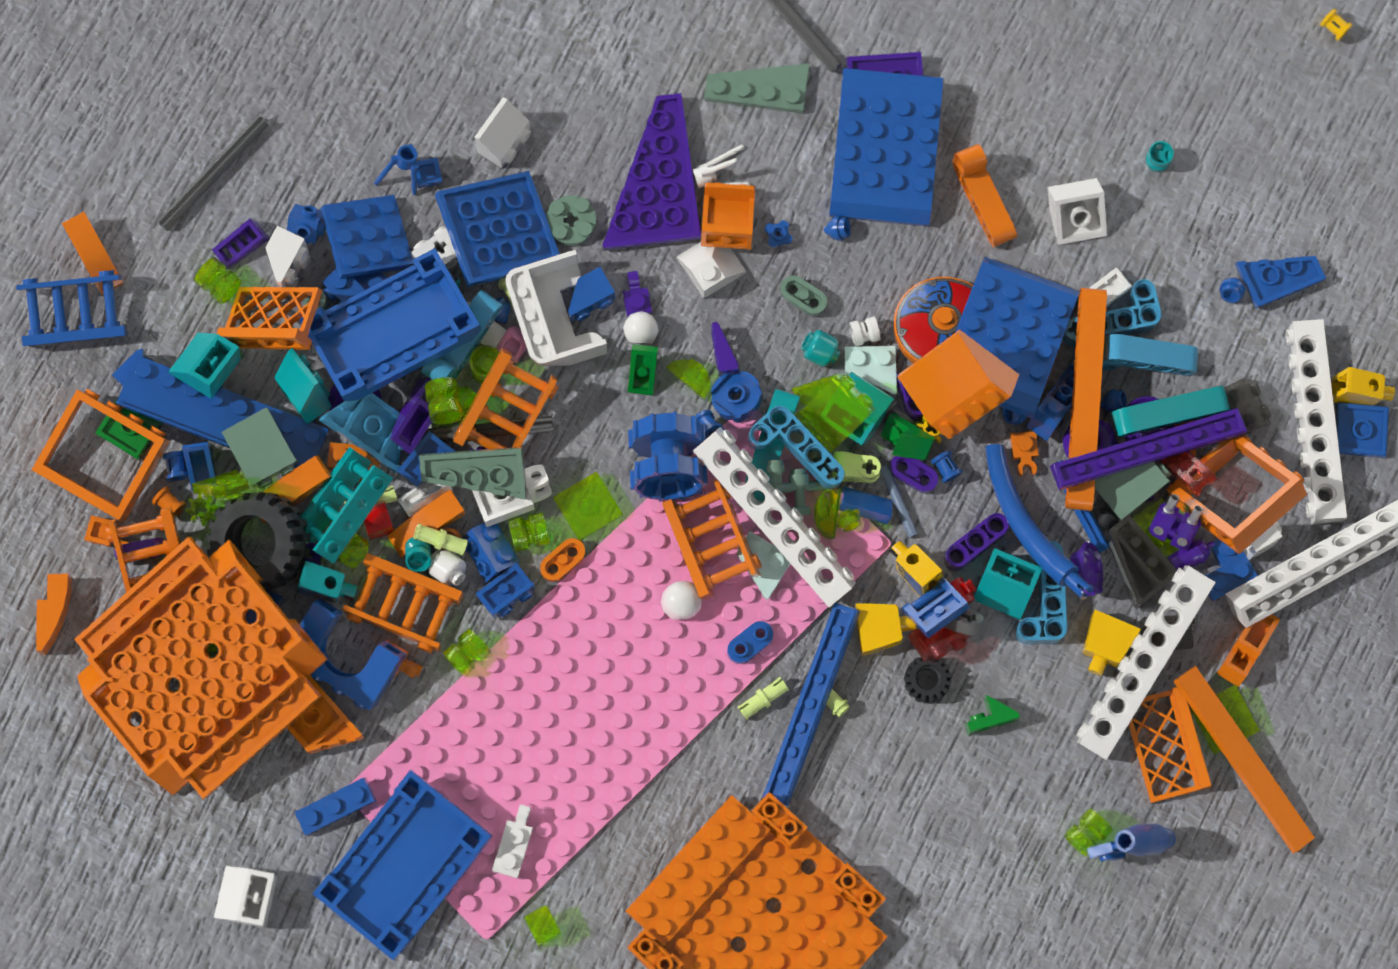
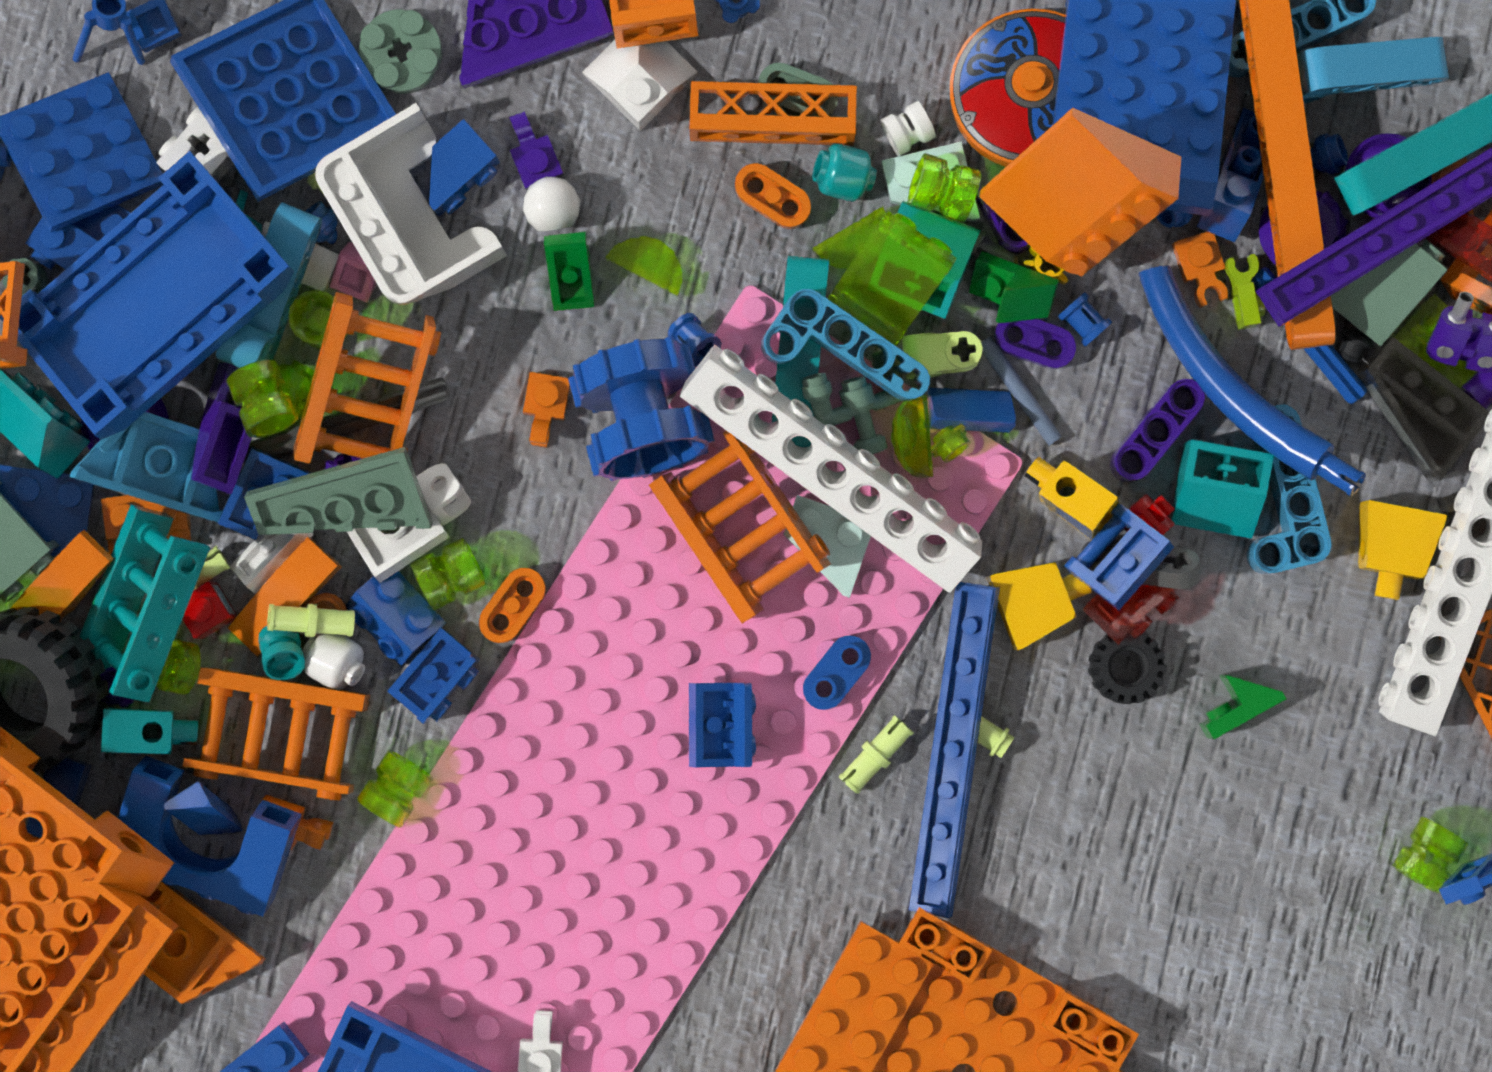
camera: 10 degrees left, 10 degrees up
clear neon green plate [553,471,623,541] -> none
white hair [661,581,703,620] -> none
dark purple slope [711,322,740,376] -> none
blue plate [711,371,763,423] -> none
dark purple piece [1070,541,1103,596] -> none
none -> blue slope [163,782,243,835]
none -> orange plate [523,372,570,448]
none -> orange fence [689,81,857,146]
none -> blue bracket [689,683,756,768]
none -> orange plate [735,163,811,229]
none -> clear neon green wheel [907,153,981,222]
none -> lime plate [1225,254,1265,330]

